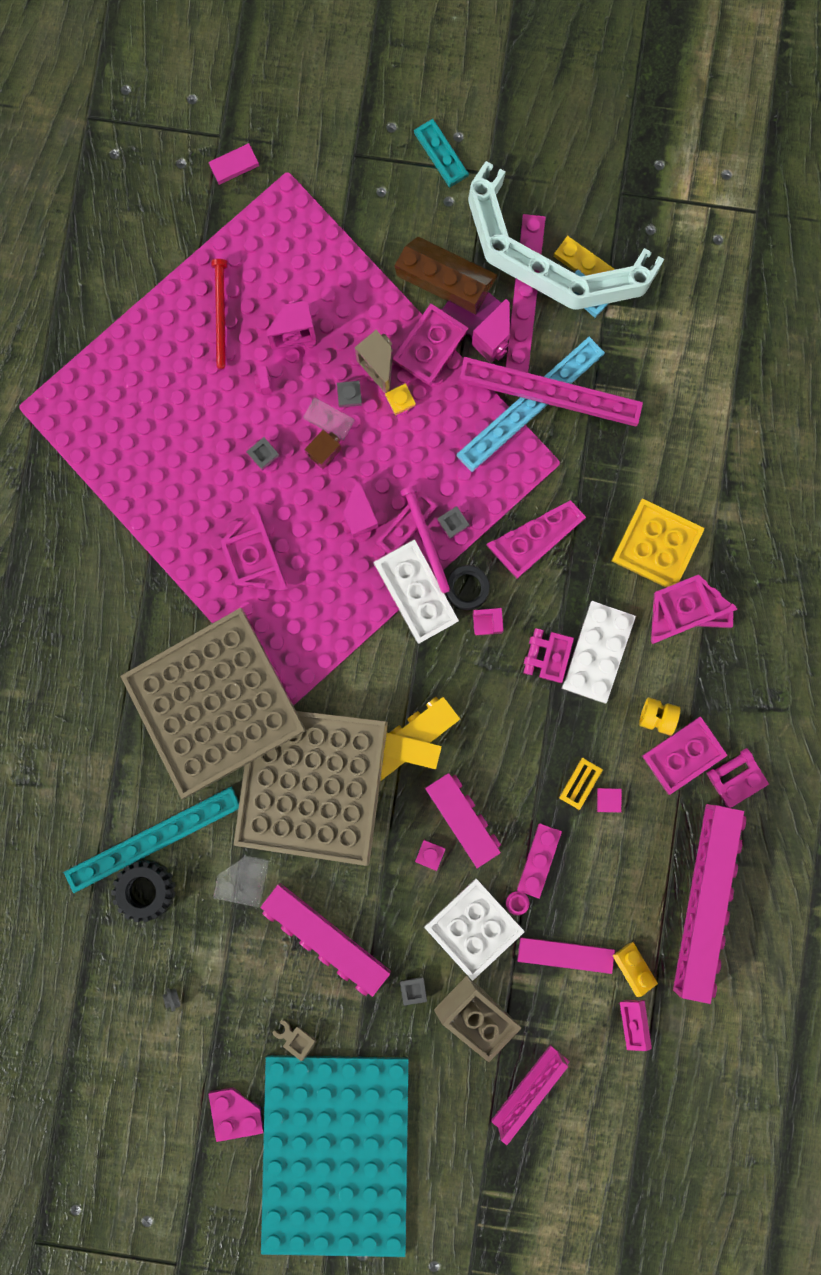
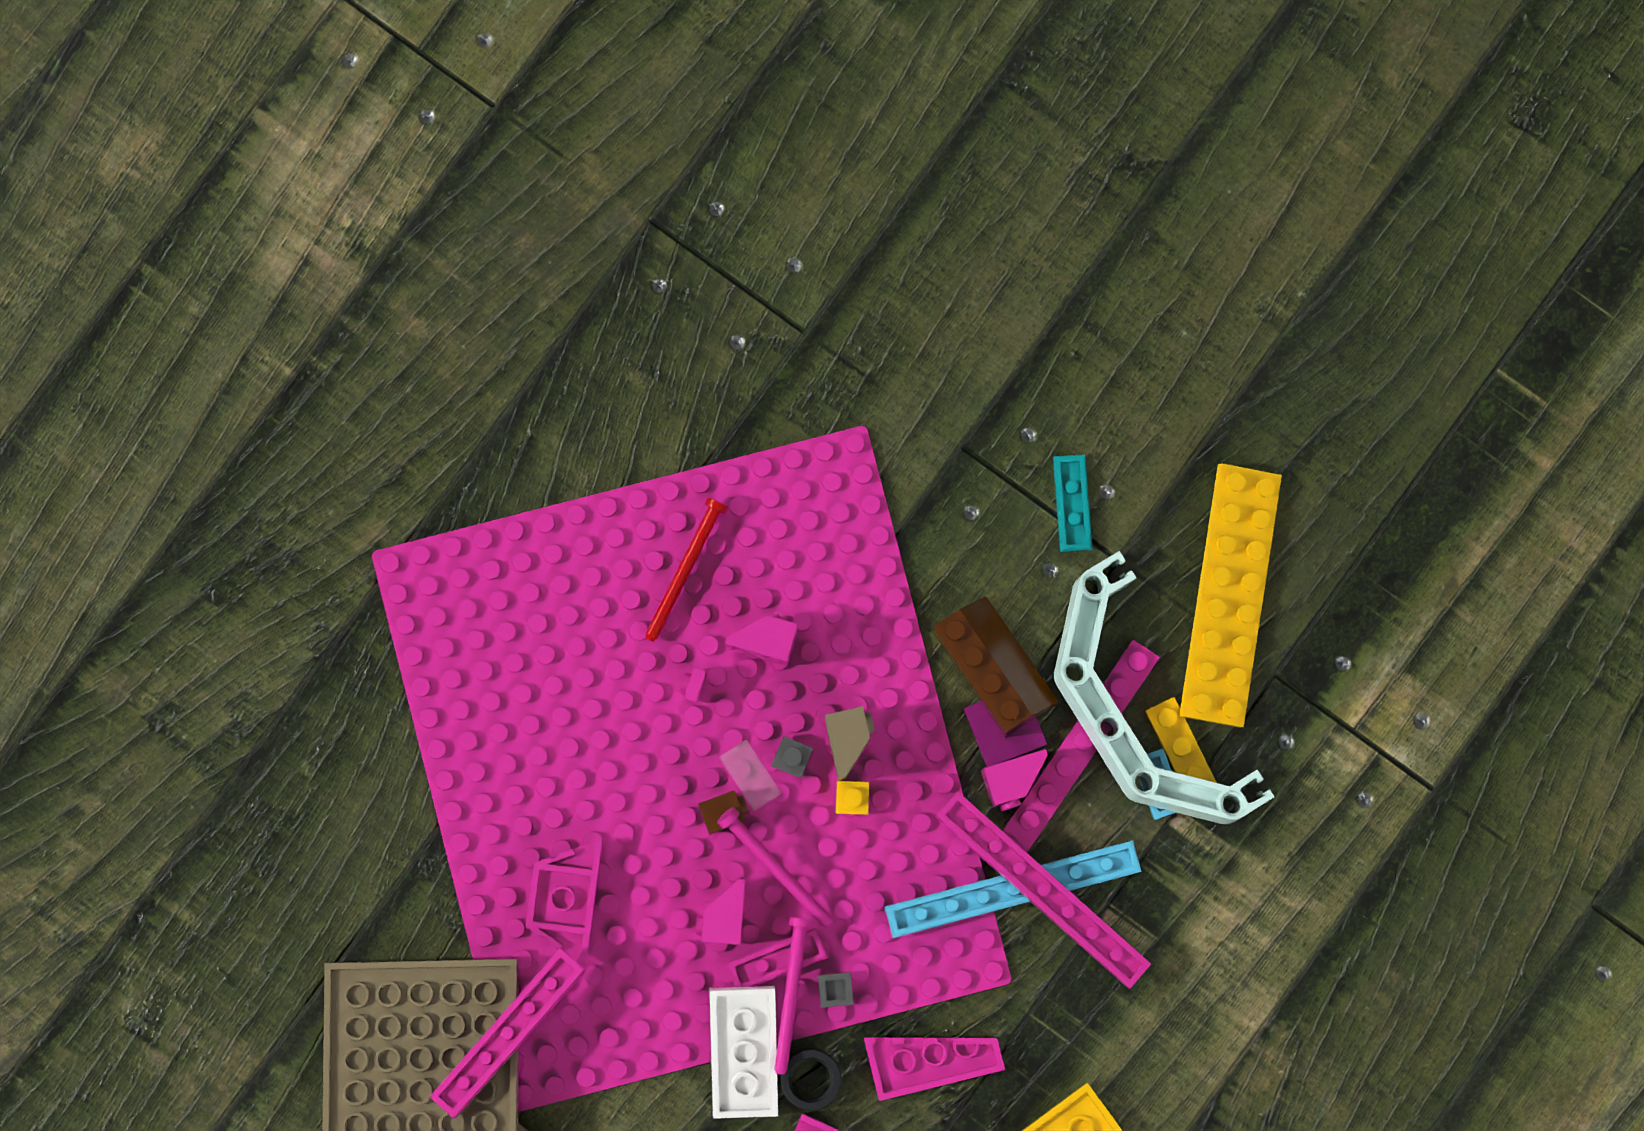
camera: 20 degrees right, 0 degrees up
dark pink tile [208,143,259,185] -> none
dark grey plate [246,437,279,470] -> none
dark pink plate [392,303,469,386] -> none
none -> dark pink plate [430,948,586,1119]
none -> dark pink bar [717,807,833,928]
none -> yellow plate [1179,463,1282,727]

